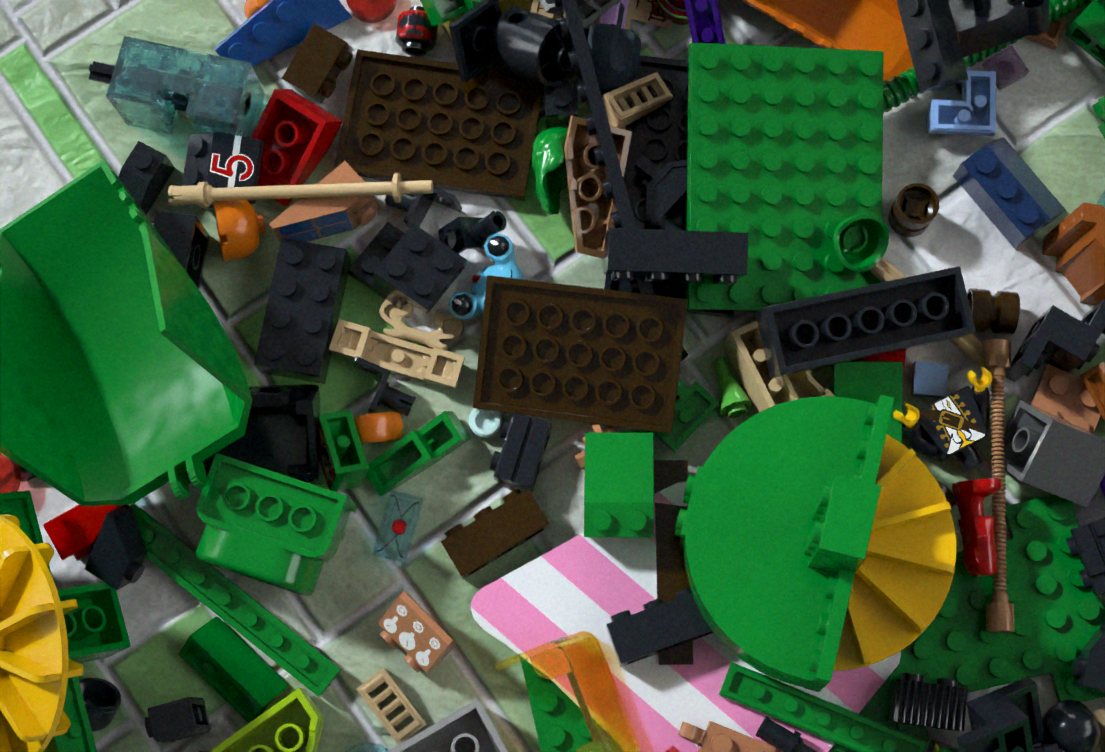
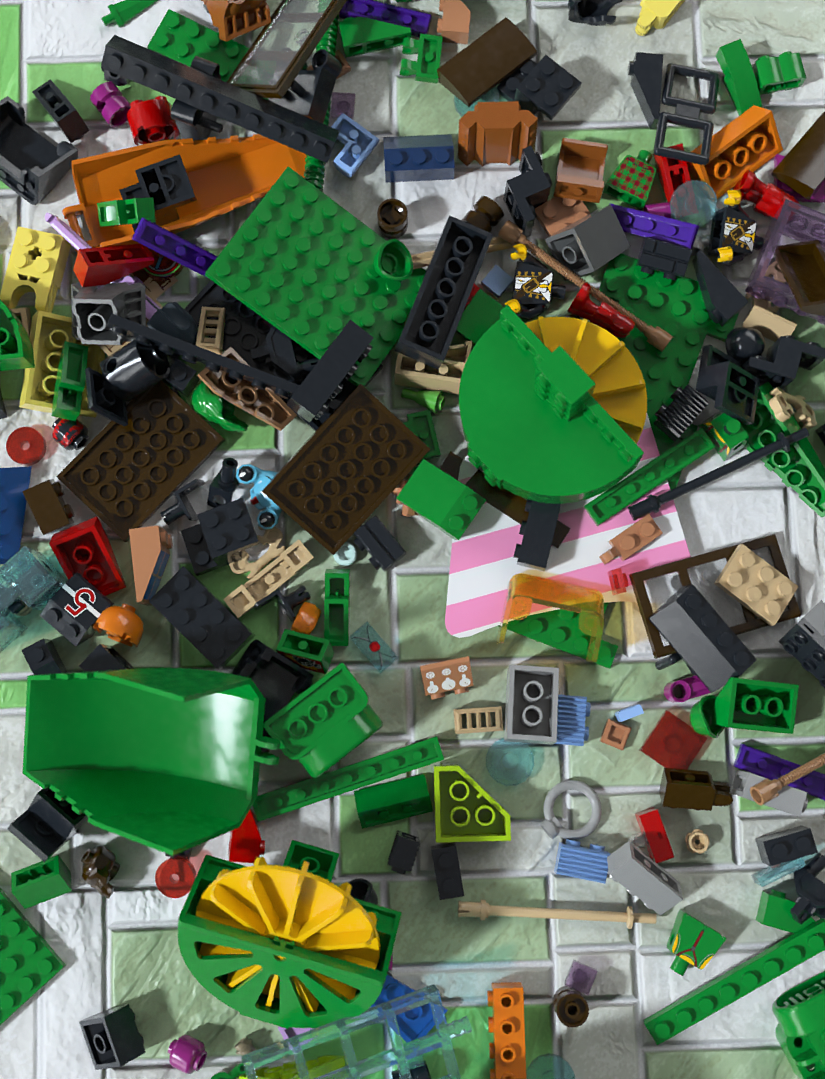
camera: 60 degrees left, 5 degrees up
black slope [85,505,147,590] -> none
tan bar [168,173,433,208] -> none
dark brown brick [441,489,550,580] -> none

